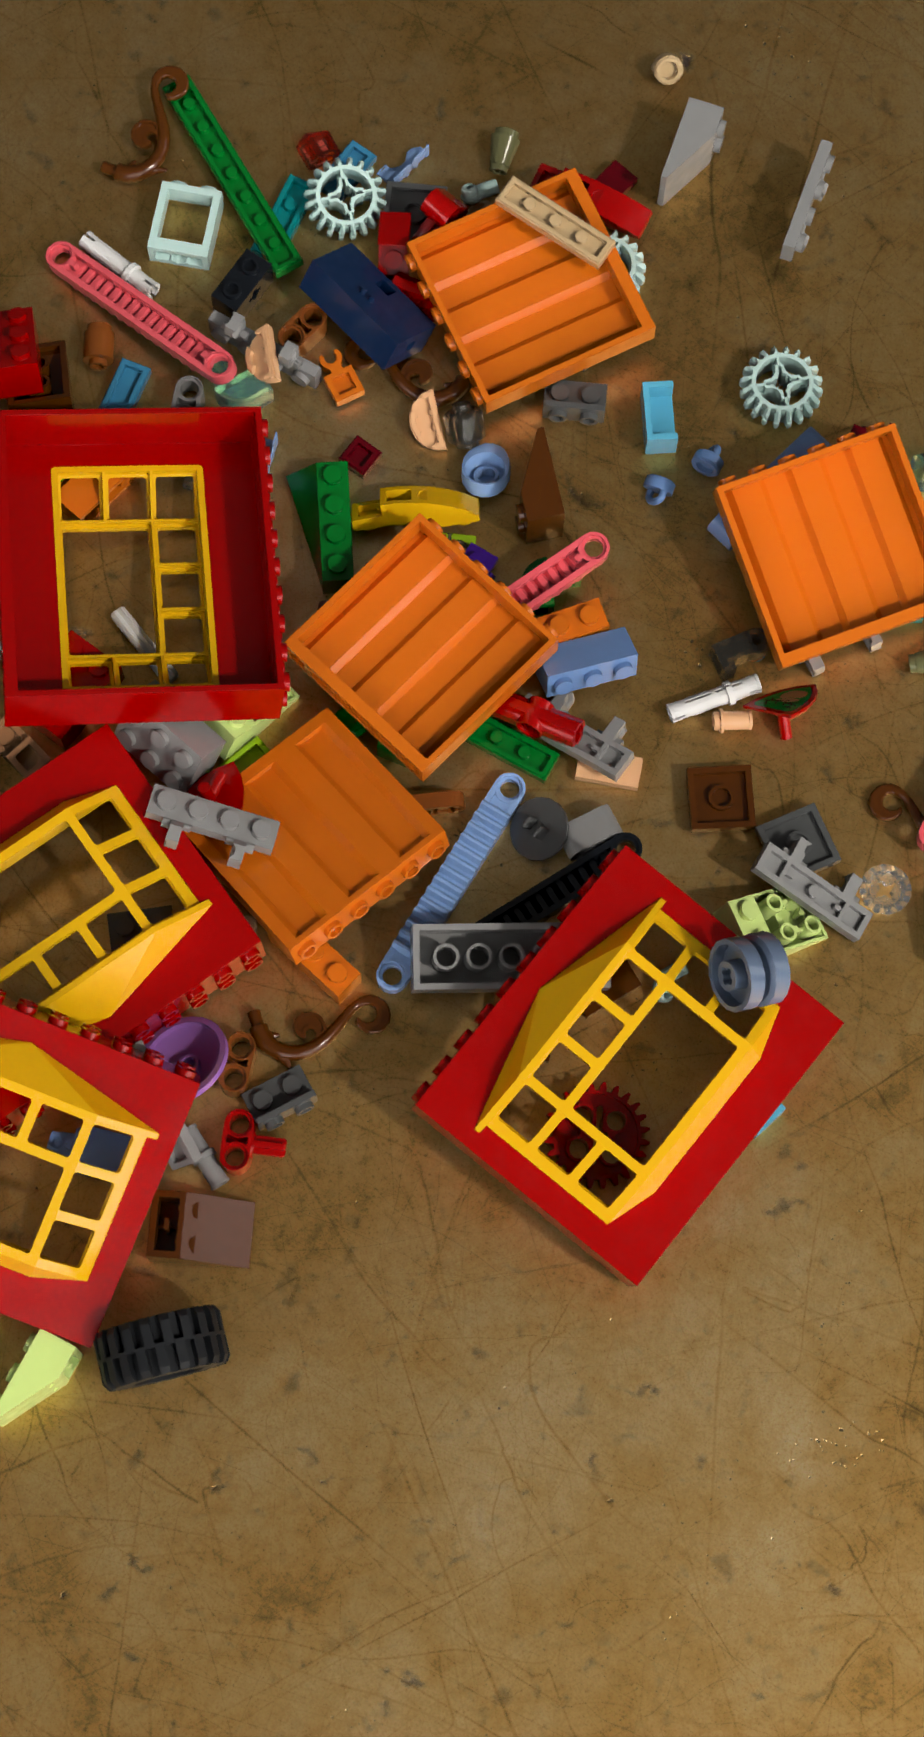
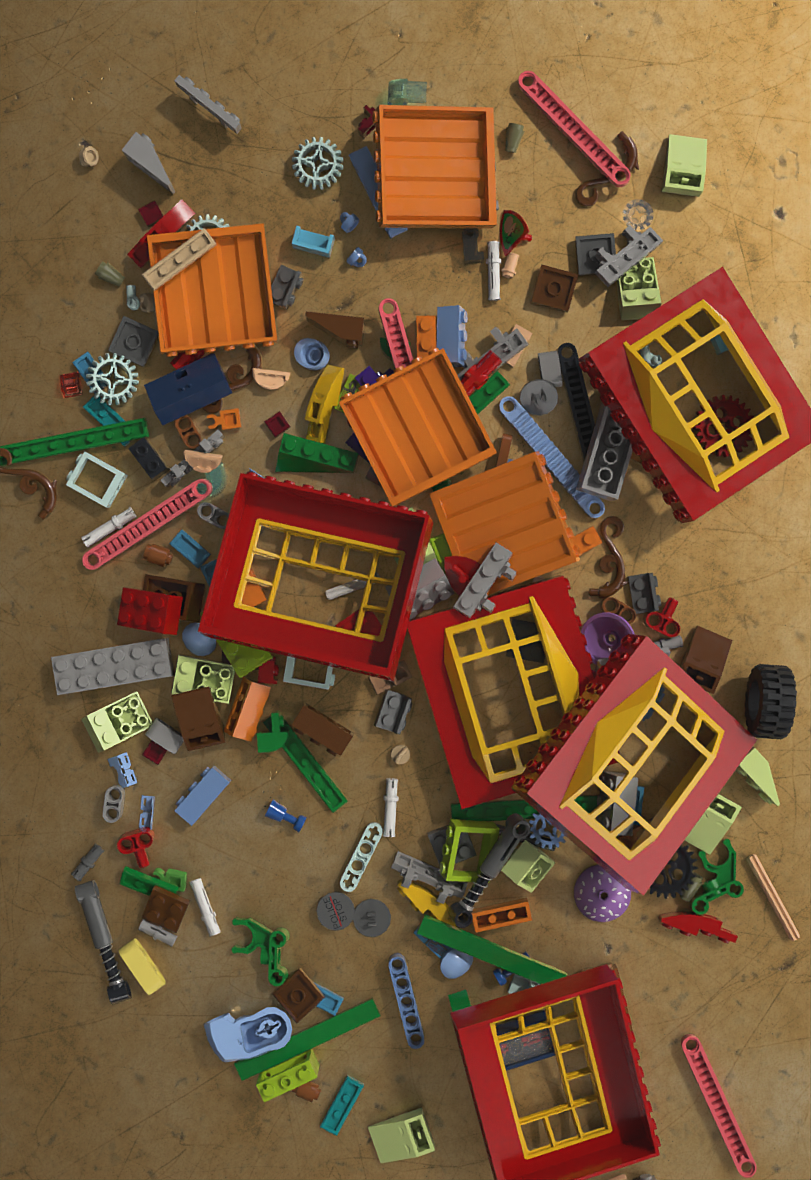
camera: 70 degrees left, 15 degrees up
light blue piece [376,144,429,183] -> none
red slope [378,211,411,276] -> none
red beam [412,188,469,240] -> none
clear smoke head [443,400,486,449] -> none
sand blue wheel [708,931,791,1013] -> none

